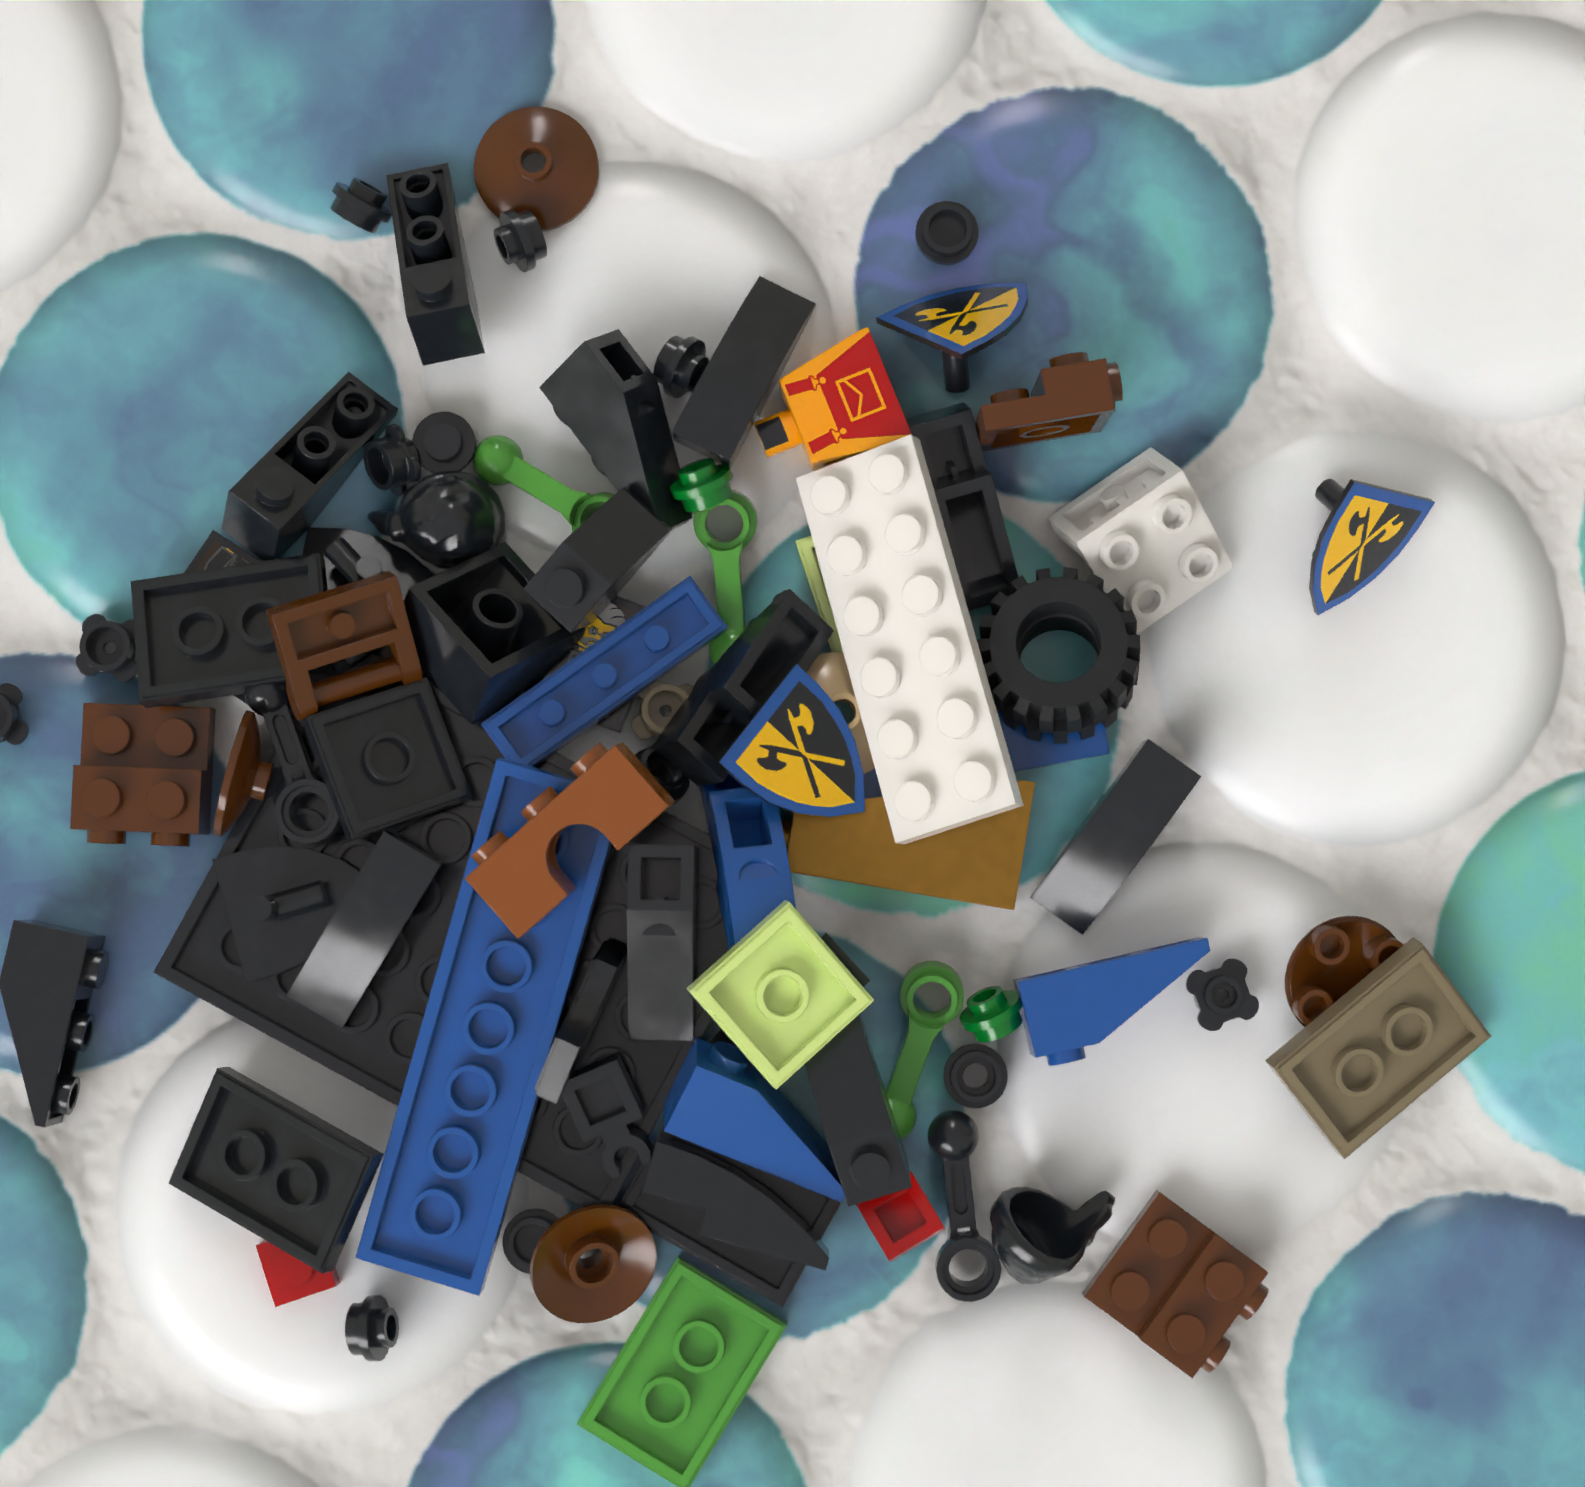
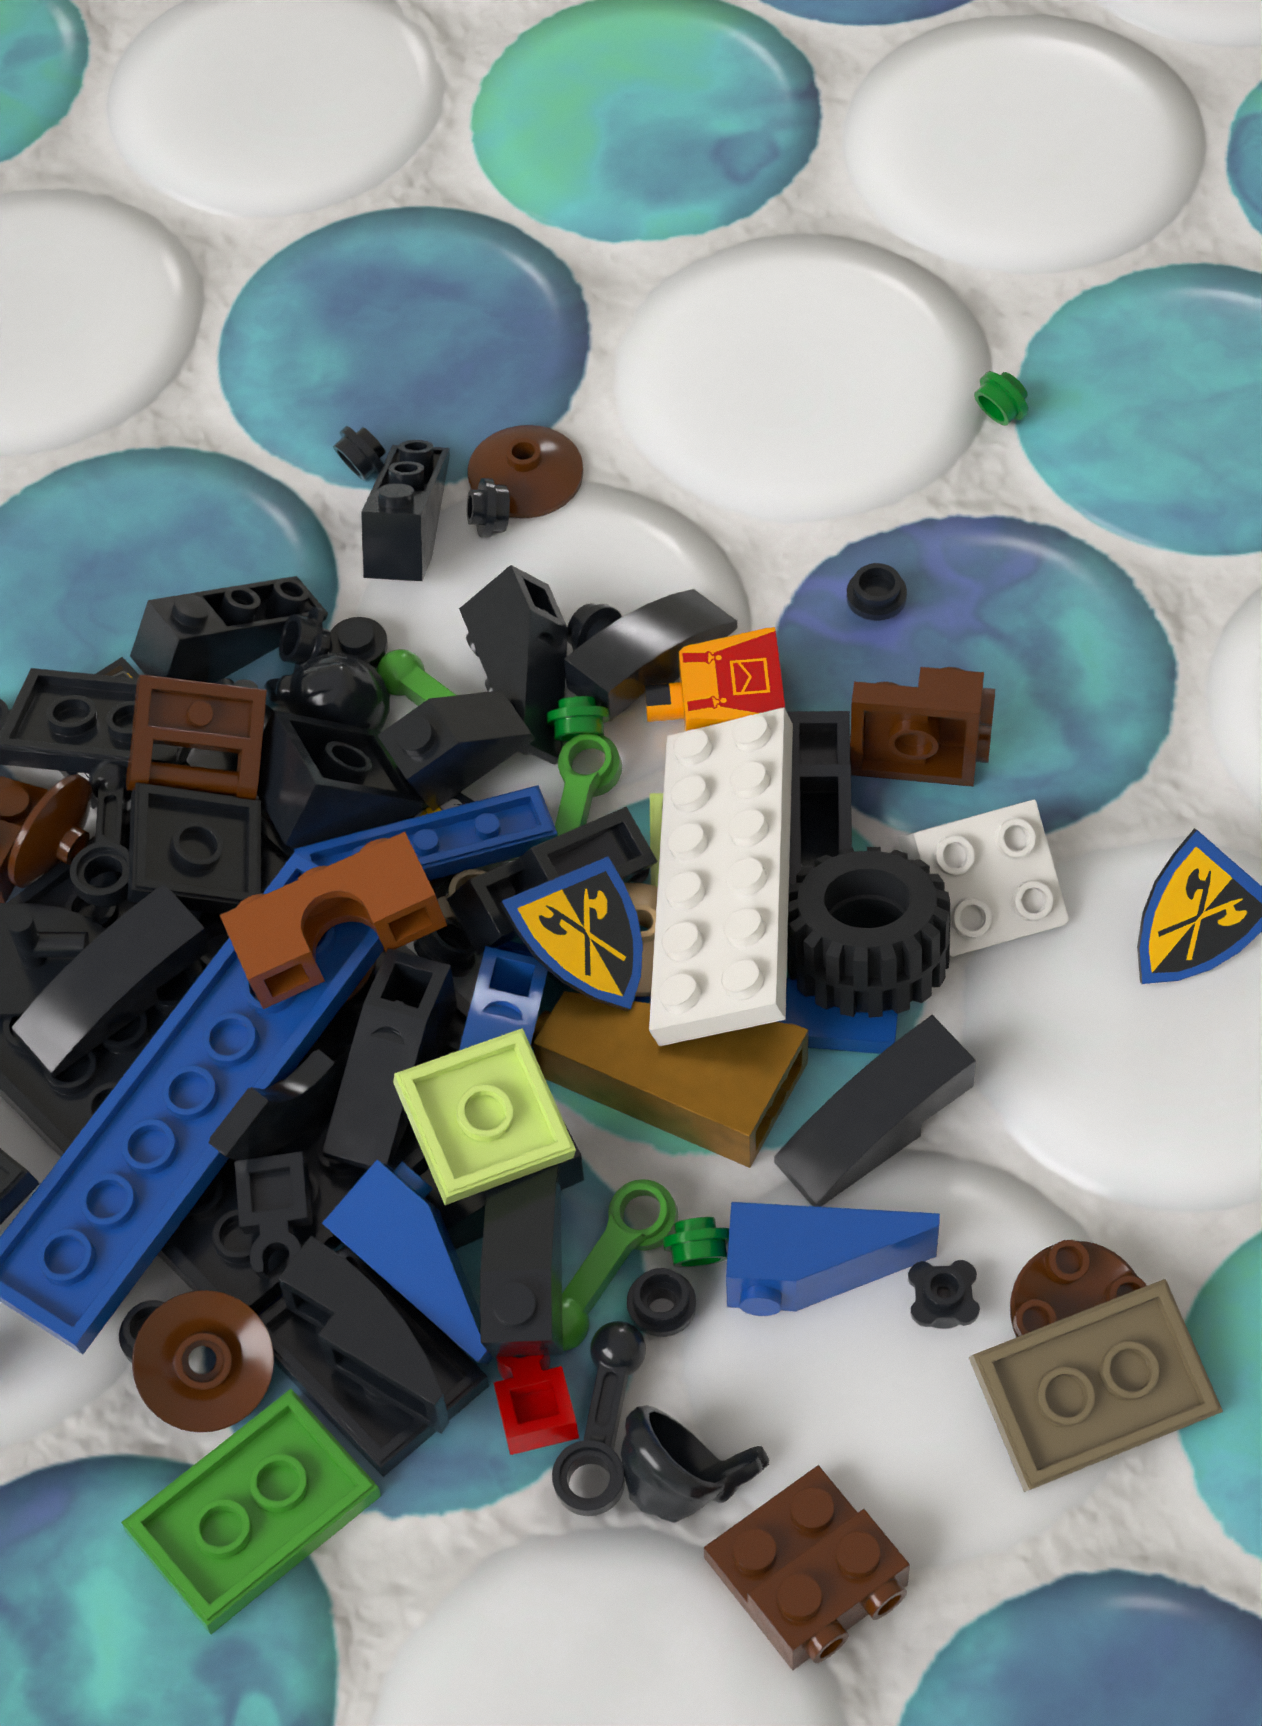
camera: 15 degrees right, 30 degrees down
shield [876,282,1028,393] -> none

